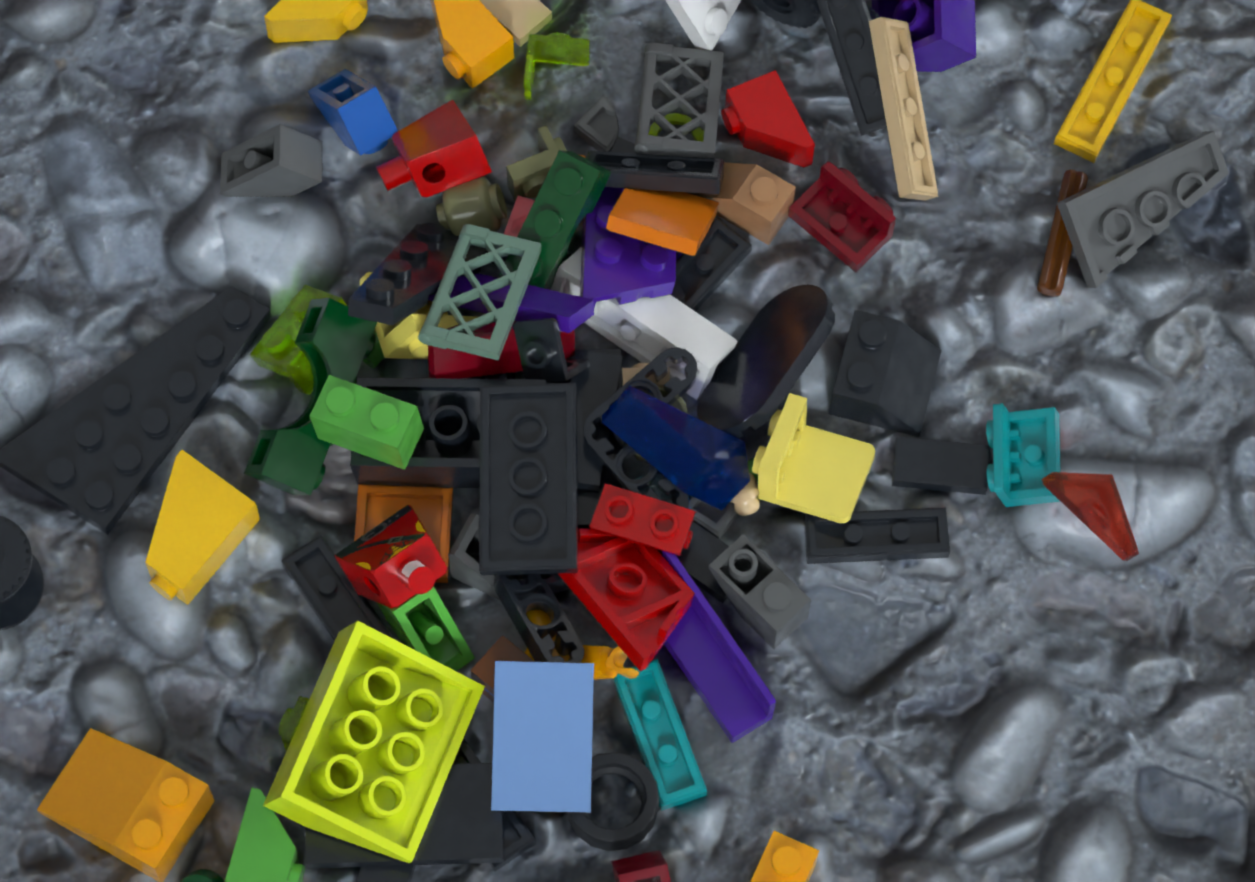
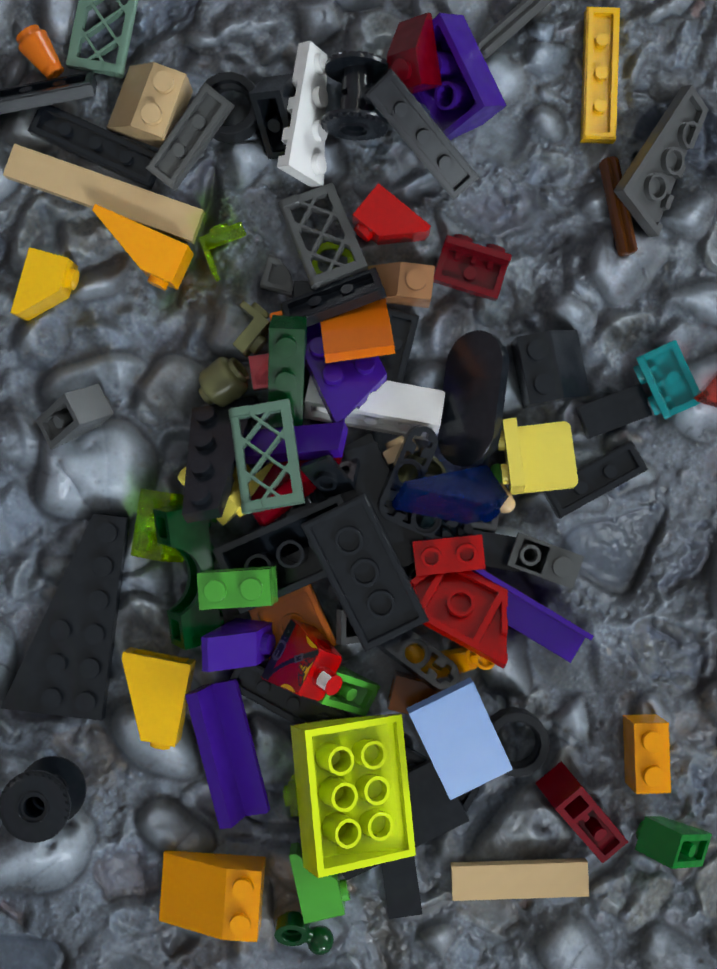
camera: 25 degrees left, 20 degrees up
blue slope [307,69,398,156] -> none
red torso [376,100,492,198] -> none
teal tile [612,659,707,811] -> none
tan tile [869,17,938,201] -> none
none -> dark purple panel [185,679,270,829]
none -> dark purple slope [201,618,276,672]

